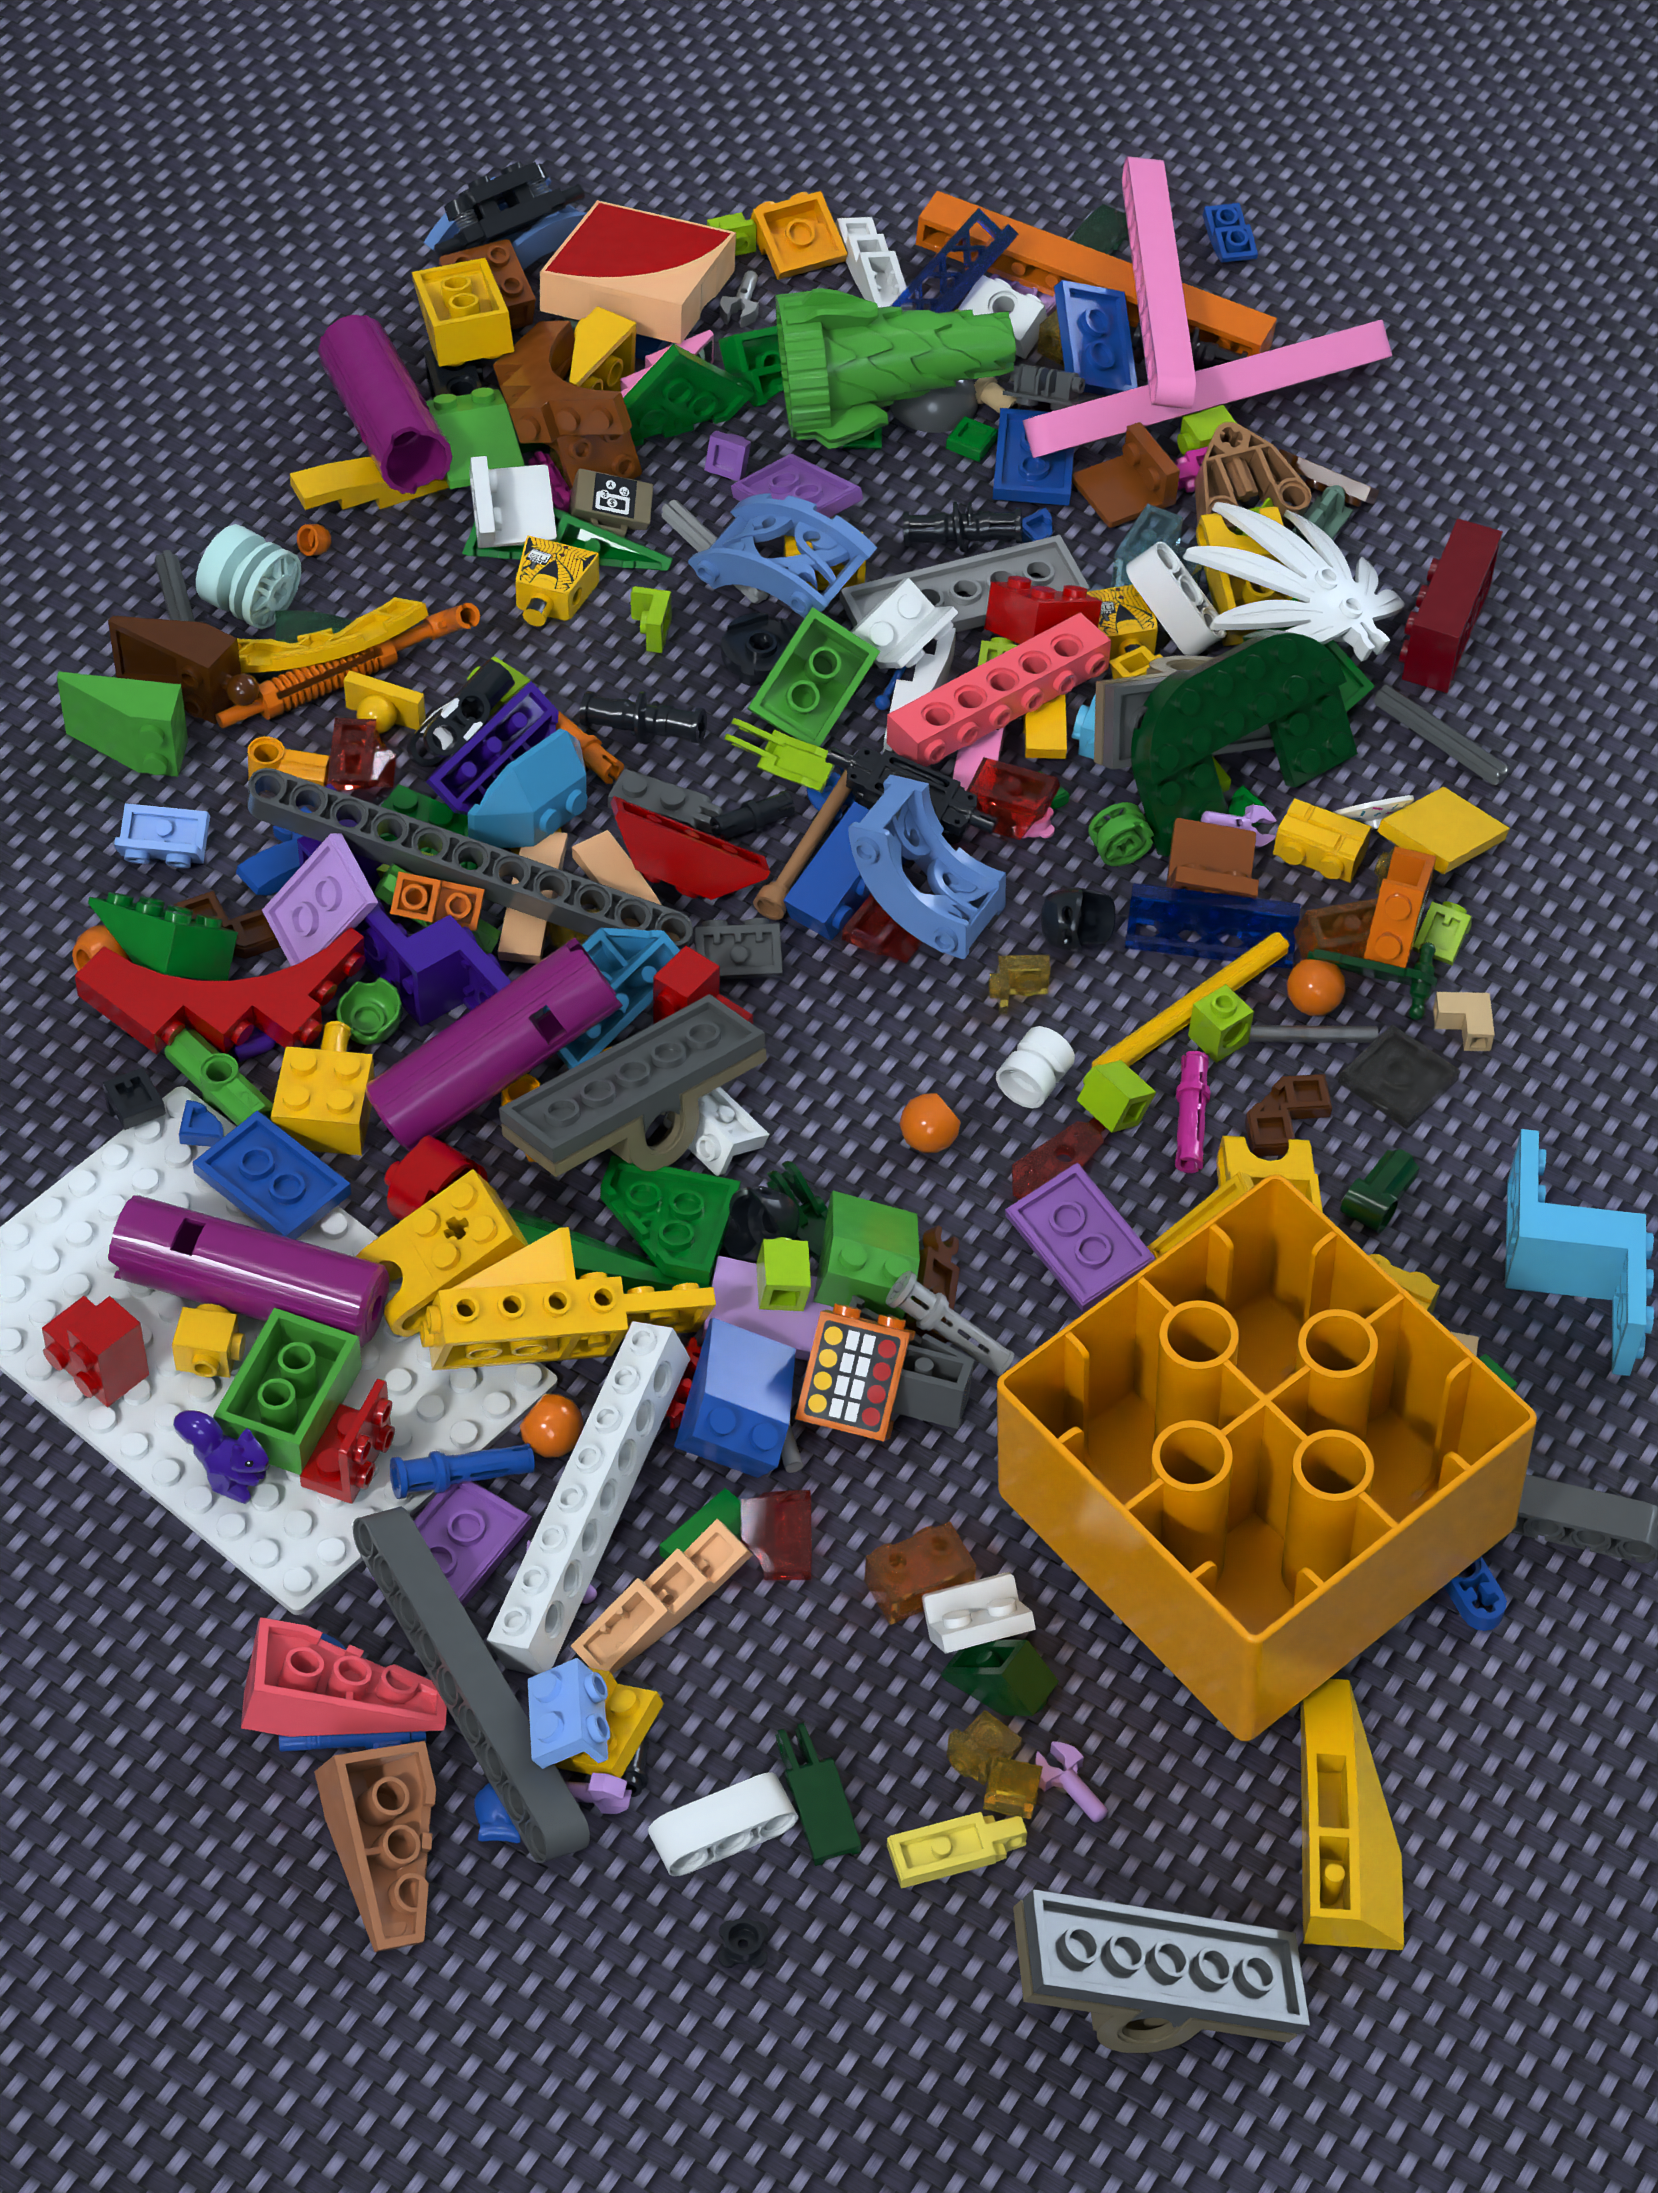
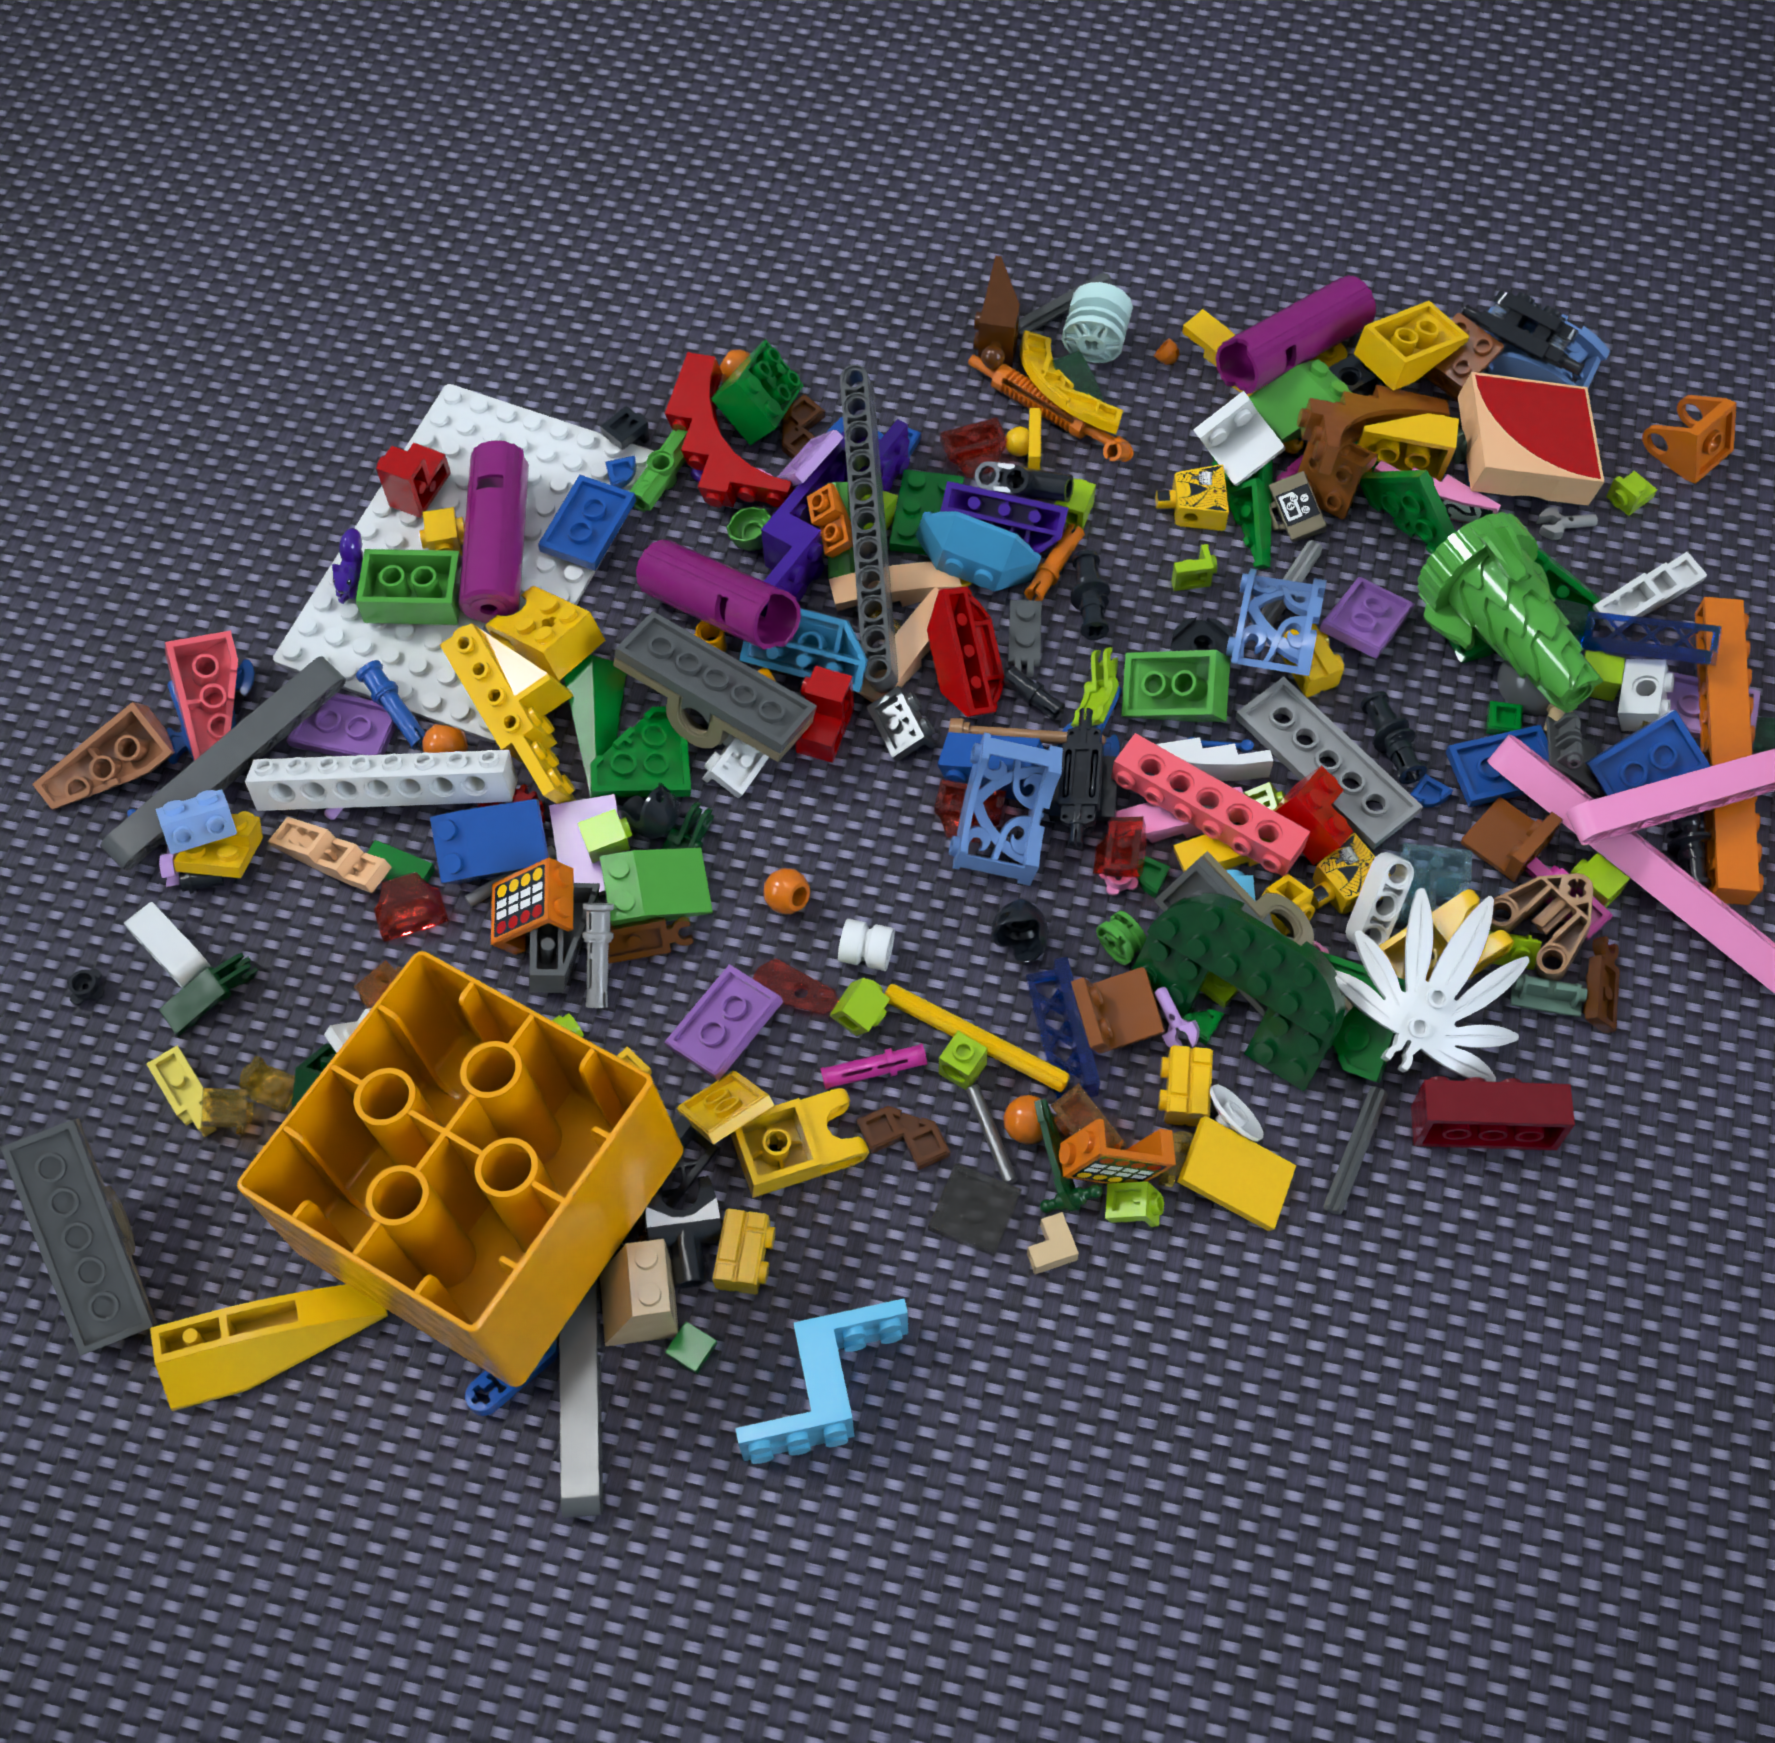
camera: 75 degrees right, 10 degrees up
bright green slope [57,672,188,777] -> none
light blue bracket [114,803,210,868] -> none
light orange piece [248,736,331,787] -> none
yellow brick [271,1021,375,1156] -> none
red bracket [300,1379,395,1504] -> none
red brick [384,1135,488,1221] -> none
medium lavender tile [704,431,751,481] -> none
light orange plate [750,191,848,280] -> none
white bracket [850,578,958,669] -> none
clear yellow bracket [989,955,1051,1014] -> none
lavender bar [1034,1741,1108,1823] -> none
dark green piece [1340,1148,1420,1233] -> none
none -> orange hose [1642,395,1737,484]

